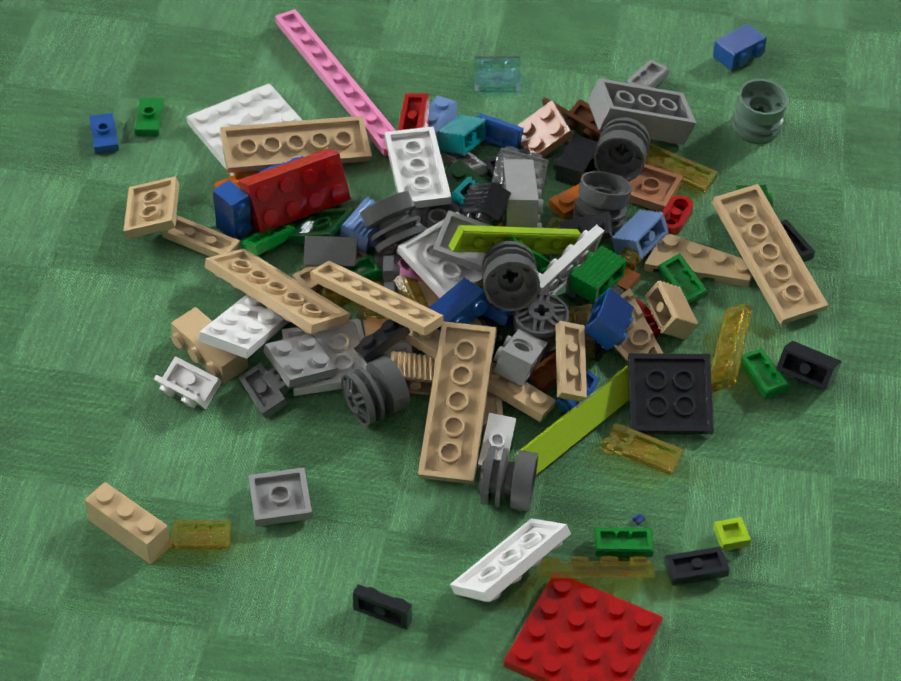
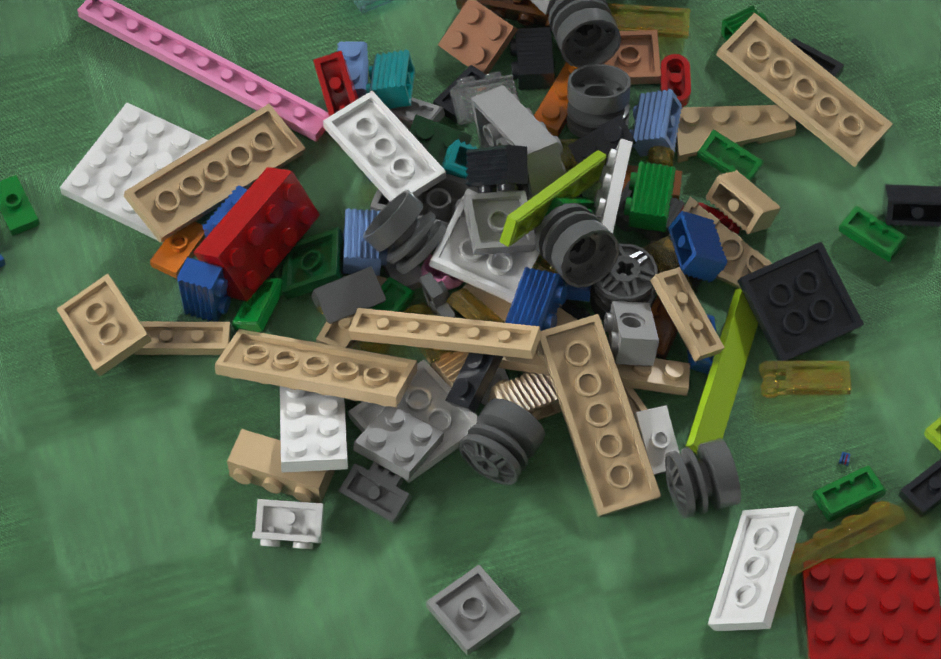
camera: 25 degrees left, 10 degrees up
blue plate [477,113,524,151] -> none
clear yellow plate [711,302,752,392] -> none

